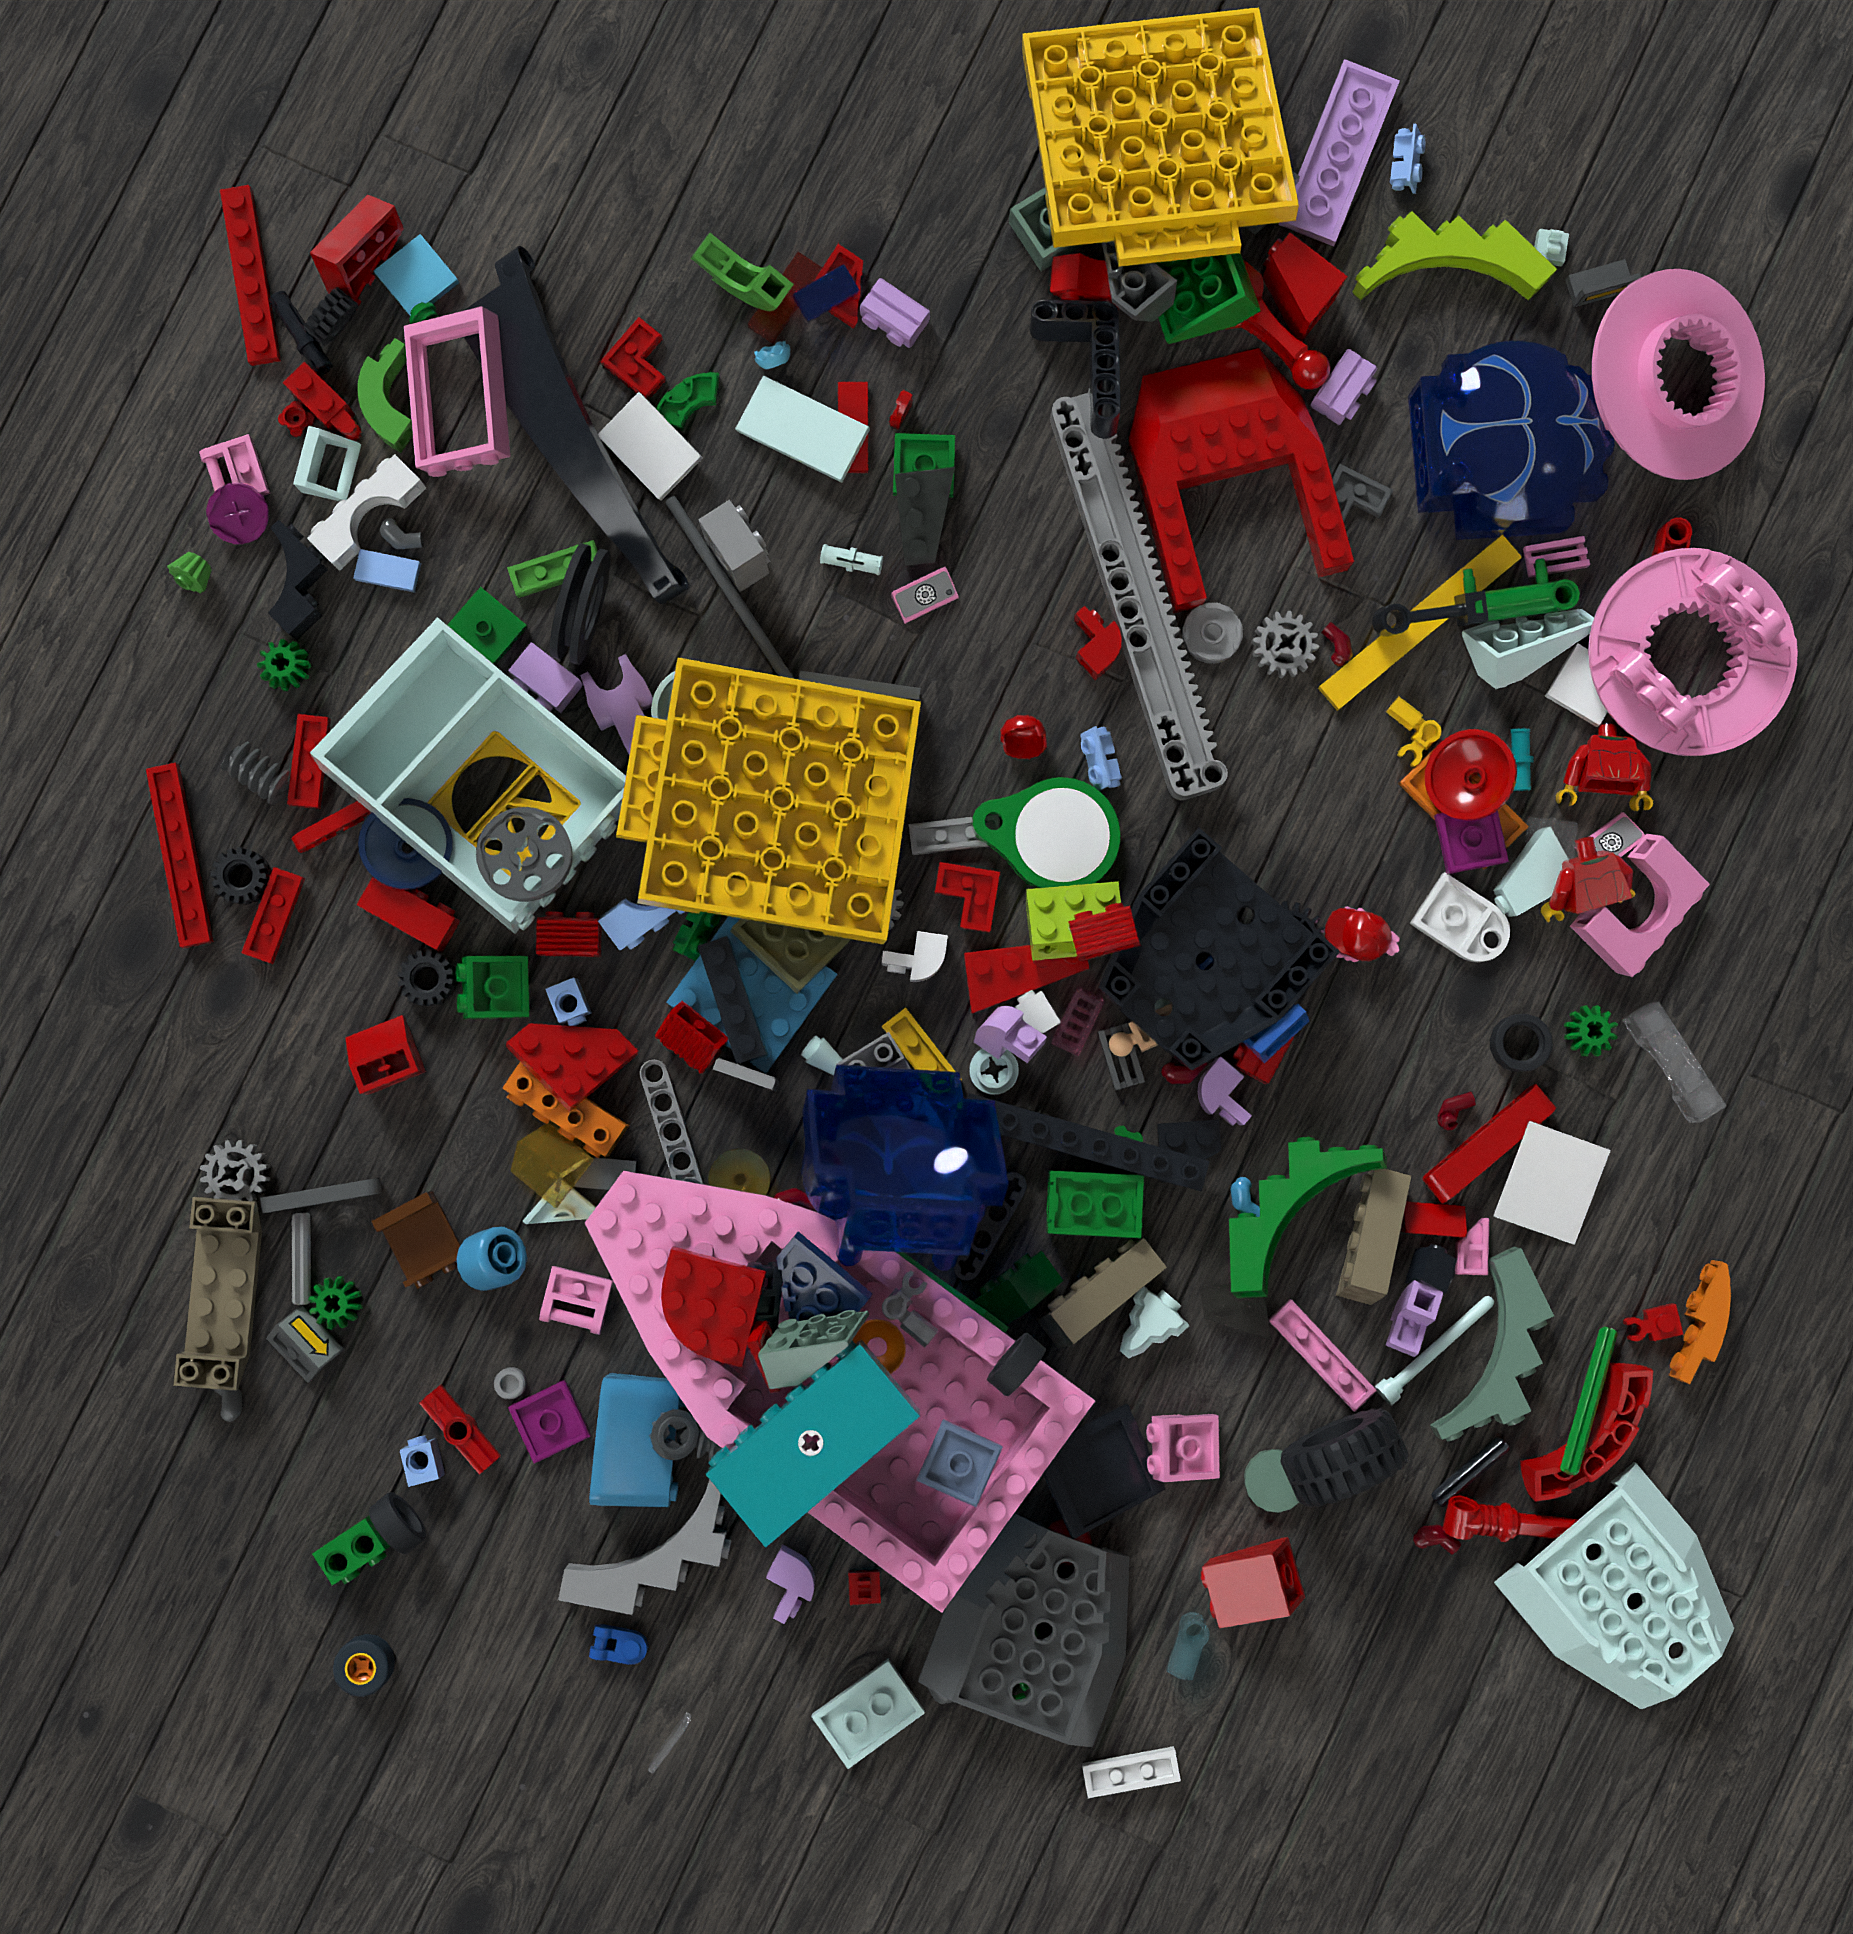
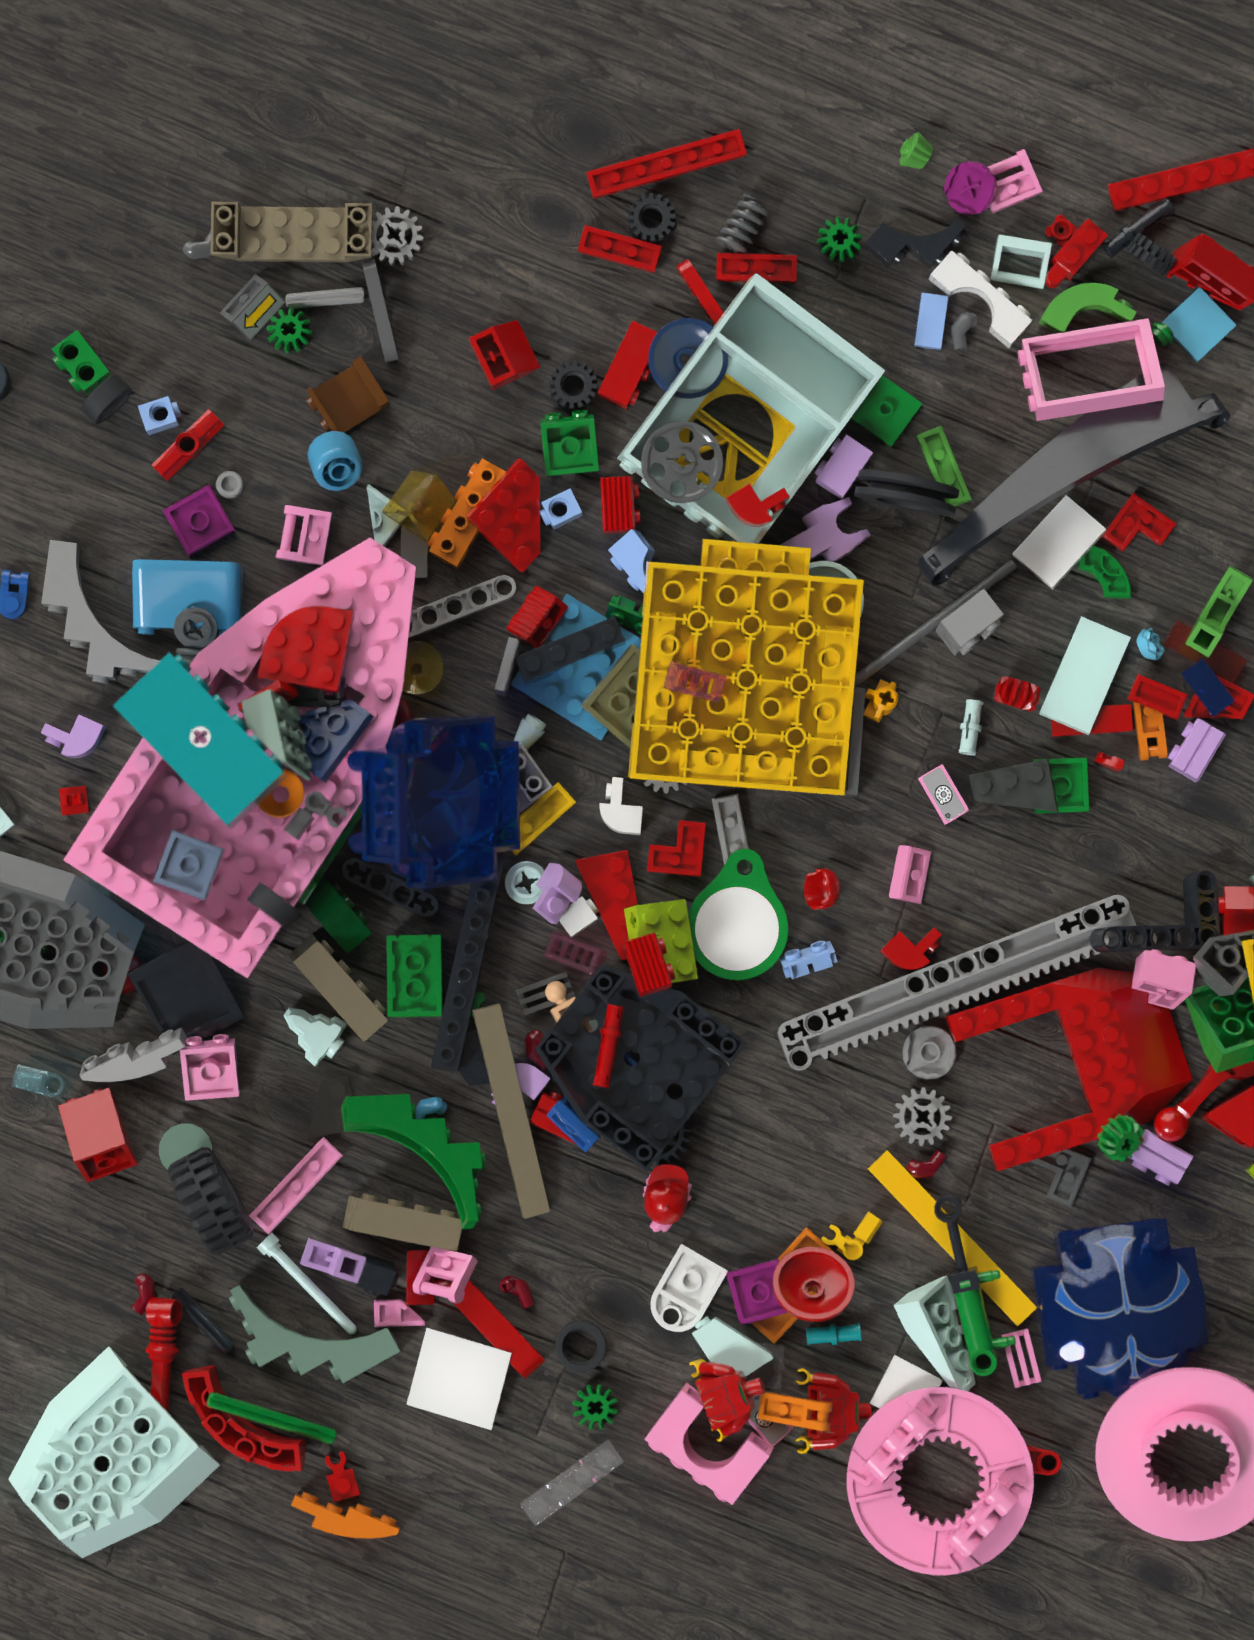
camera: 90 degrees right, 0 degrees up
none -> light grey slope [80,1027,187,1082]
none -> bright pink plate [413,1247,478,1303]
none -> dark tan tile [472,1003,550,1219]
none -> red pin [593,1004,624,1088]
none -> clear pink slope [664,661,726,702]
none -> red brick [725,483,790,527]
none -> orange plate [758,1392,833,1431]
none -> light orange piece [864,680,898,723]
none -> bright pink slope [889,845,931,904]
none -> red gear [994,676,1041,711]
none -> green gear [1097,1114,1144,1162]
none -> red tile [1127,674,1188,720]
none -> orange plate [1131,686,1167,761]
none -> bright pink brick [1132,949,1196,1009]

